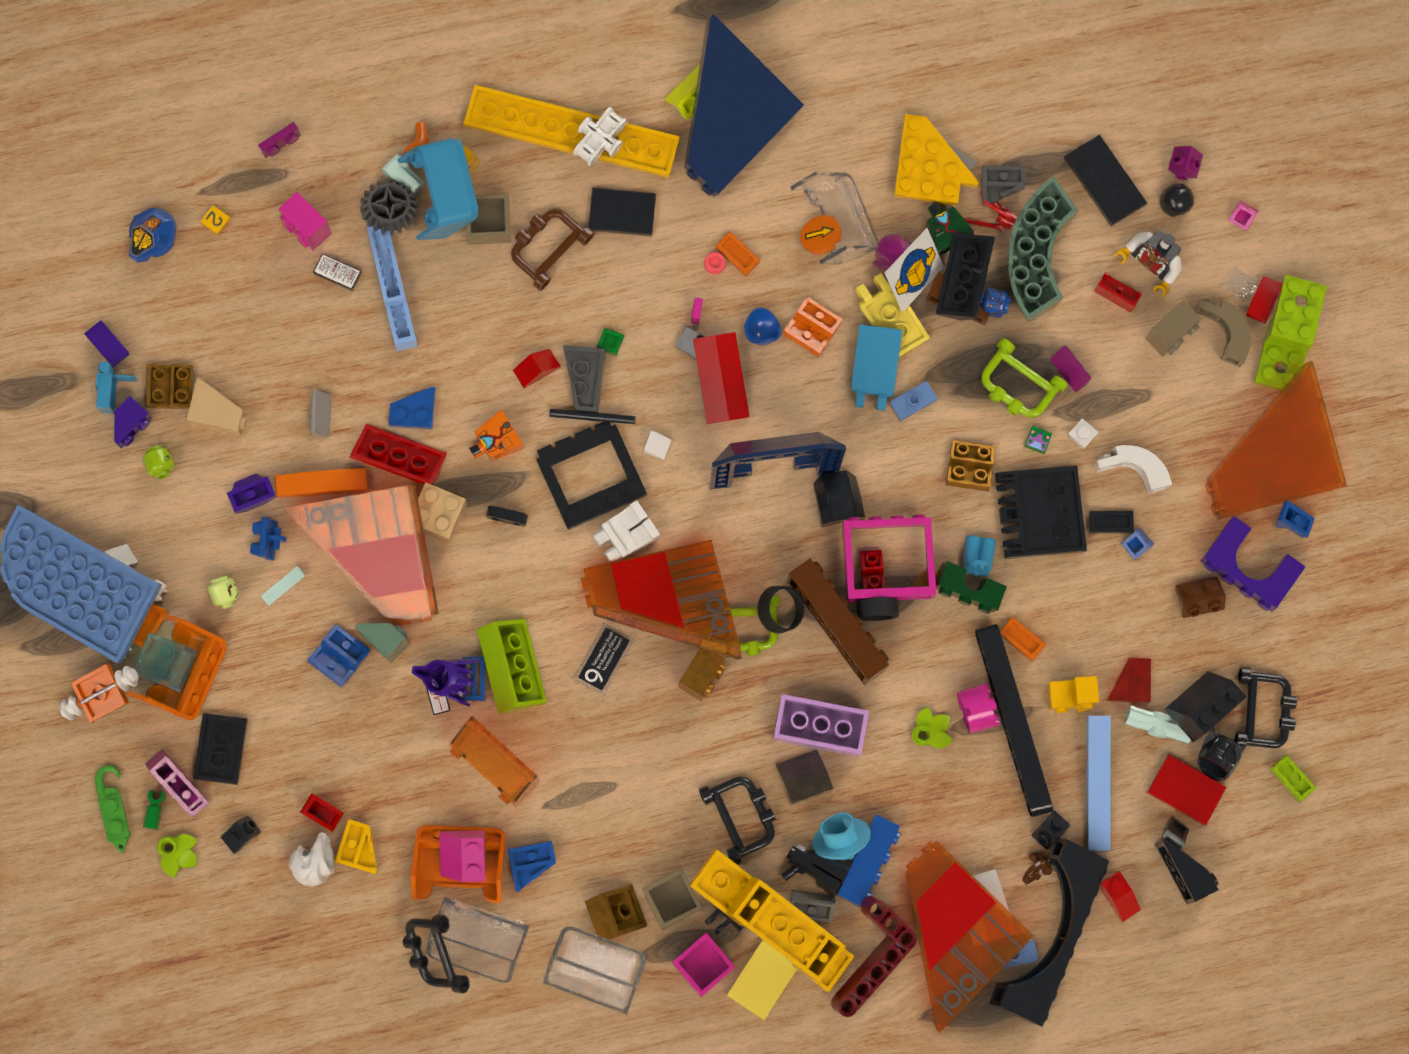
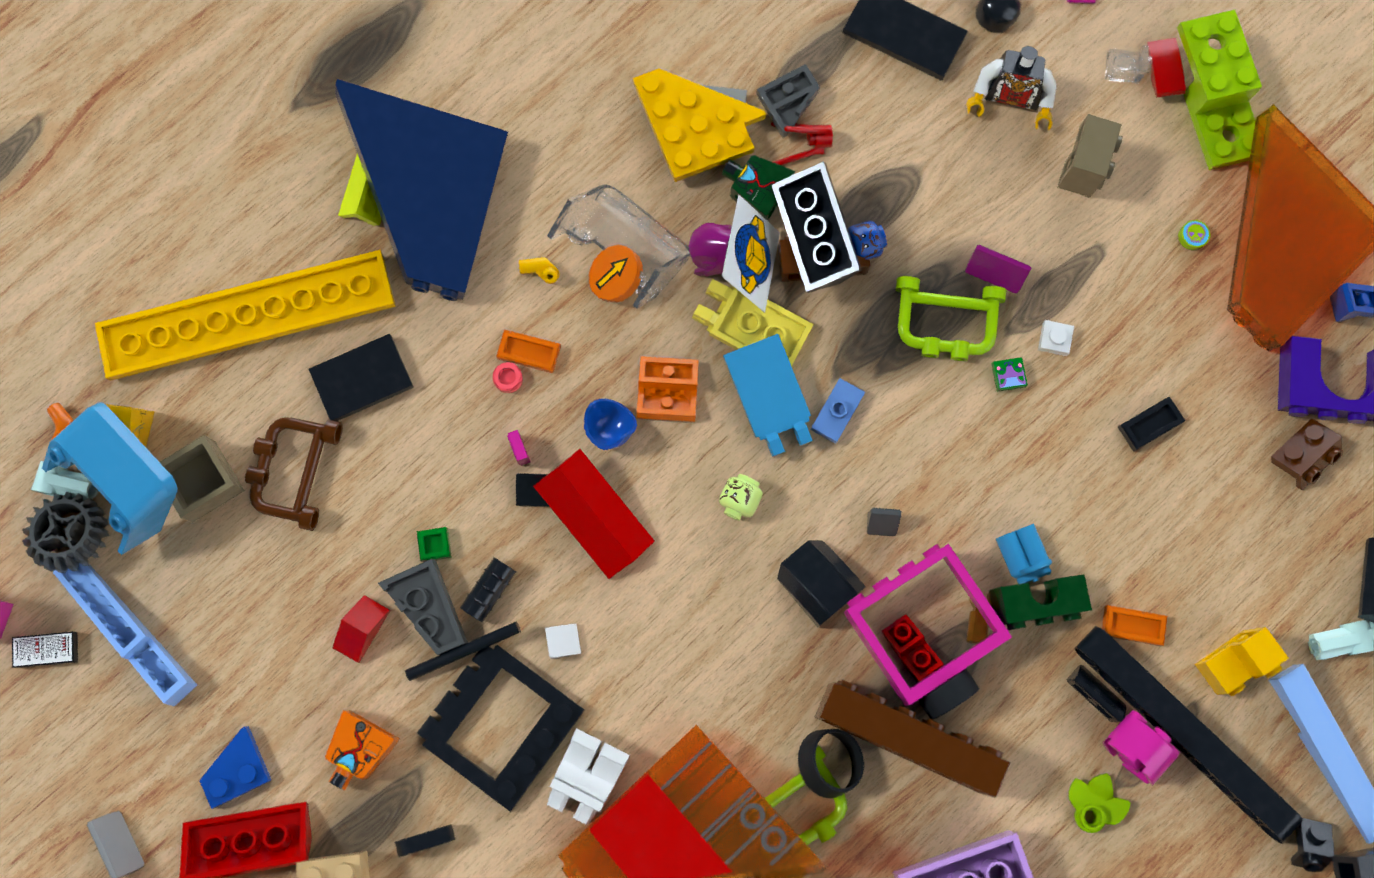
camera: 25 degrees left, 0 degrees up
white axle [573,107,628,167] -> none
dark blue slope [709,432,846,490] -> none
pearl gold slope [946,440,995,492] -> none
black hinge [995,466,1087,559] -> none
sand green brick [1008,177,1078,322] -> none
red hinge [1094,272,1143,313] -> none
white arch [1094,445,1172,494] -> none
clear red wing [1107,658,1151,703] -> none
blue slope [1121,528,1154,560] -> none
dark tan arch [1194,299,1251,368] -> none
none -> black axle [460,557,516,623]
none -> yellow arm [519,257,559,284]
none -> yellowish green head [719,474,763,521]
none -> dark grey slope [867,508,902,536]
none -> black slope [1066,665,1126,722]
none -> tile [1178,220,1210,251]

